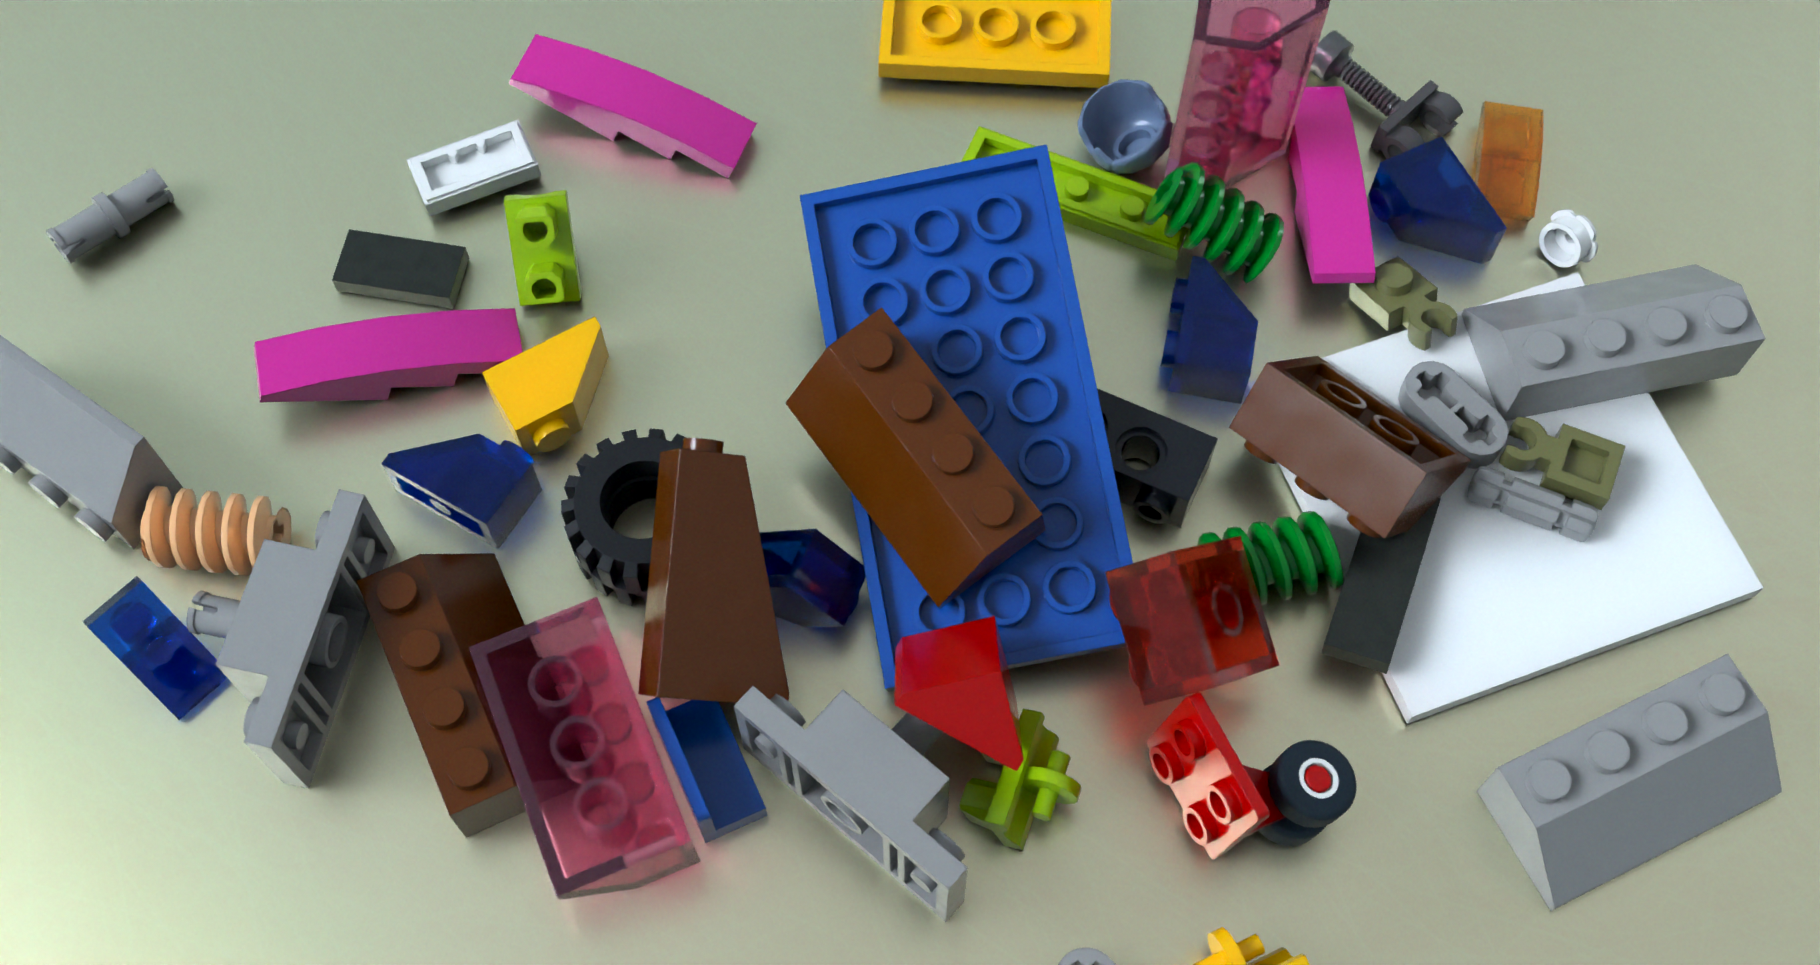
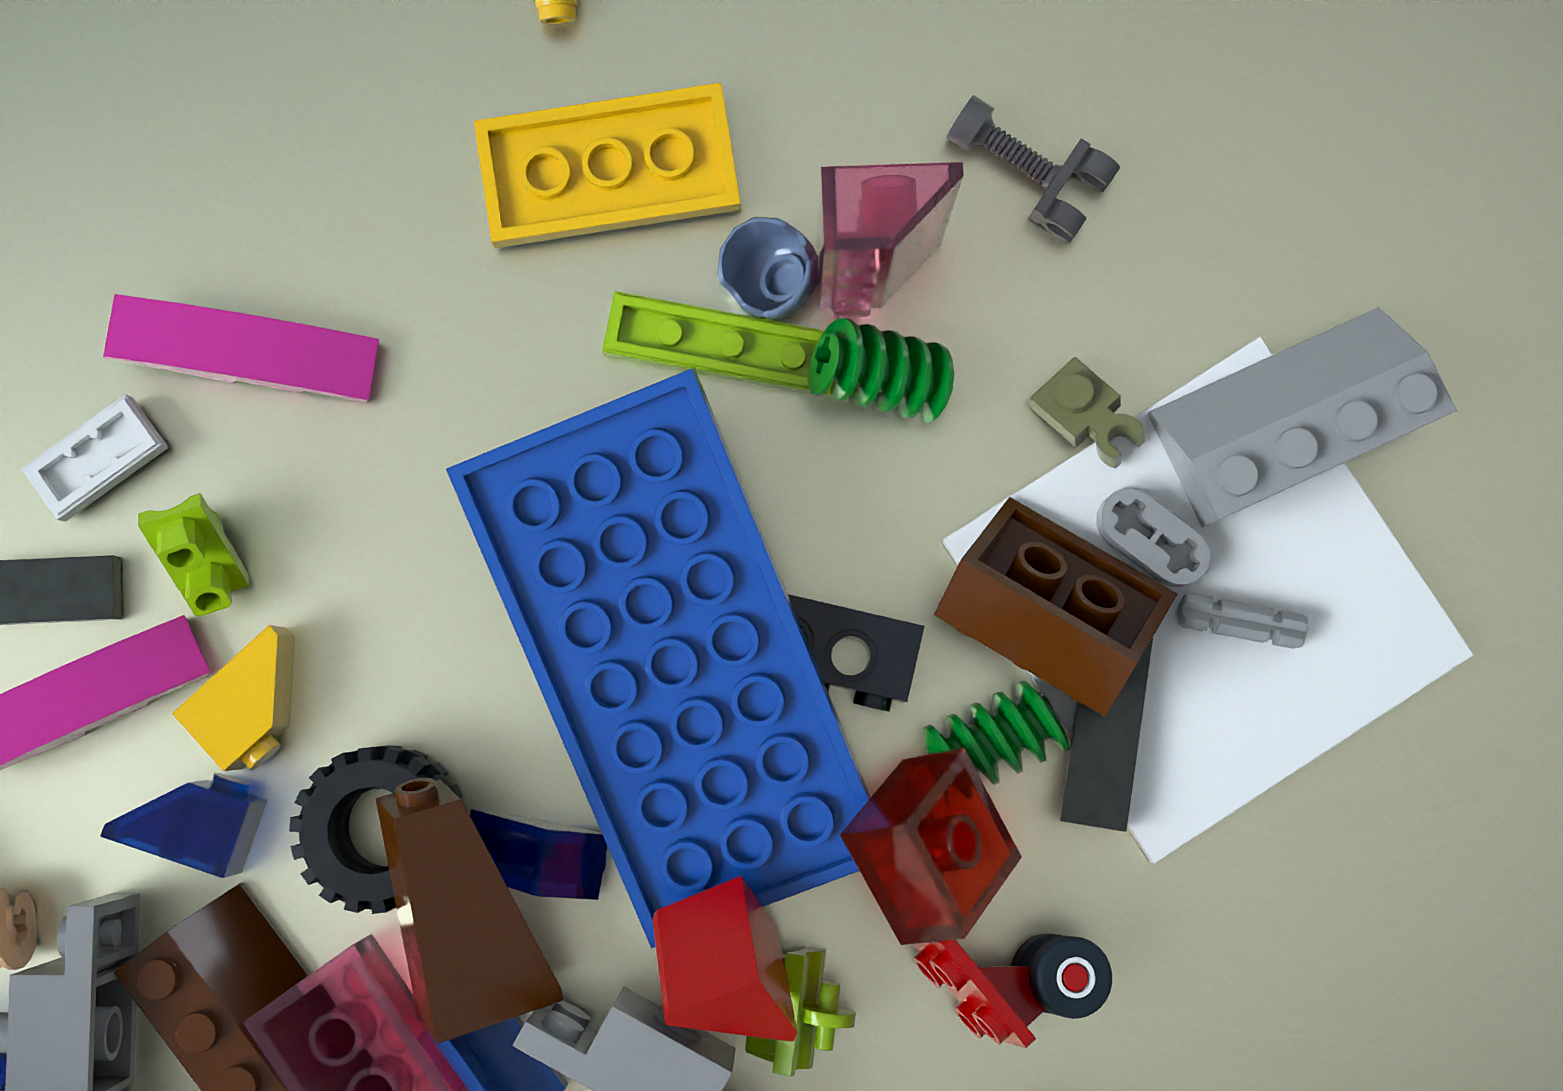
camera: 10 degrees left, 20 degrees up
reddish brown slope [786,307,1045,609] -> none
clear blue slope [1160,256,1258,404] -> none
dark pink slope [1283,86,1376,284] -> none
clear blue slope [1368,136,1507,264] -> none
clear orange slope [1470,101,1543,222] -> none
light grey slope [1477,654,1782,911] -> none
olive plate [1499,417,1626,510] -> none
white plate [1539,209,1598,267] -> none

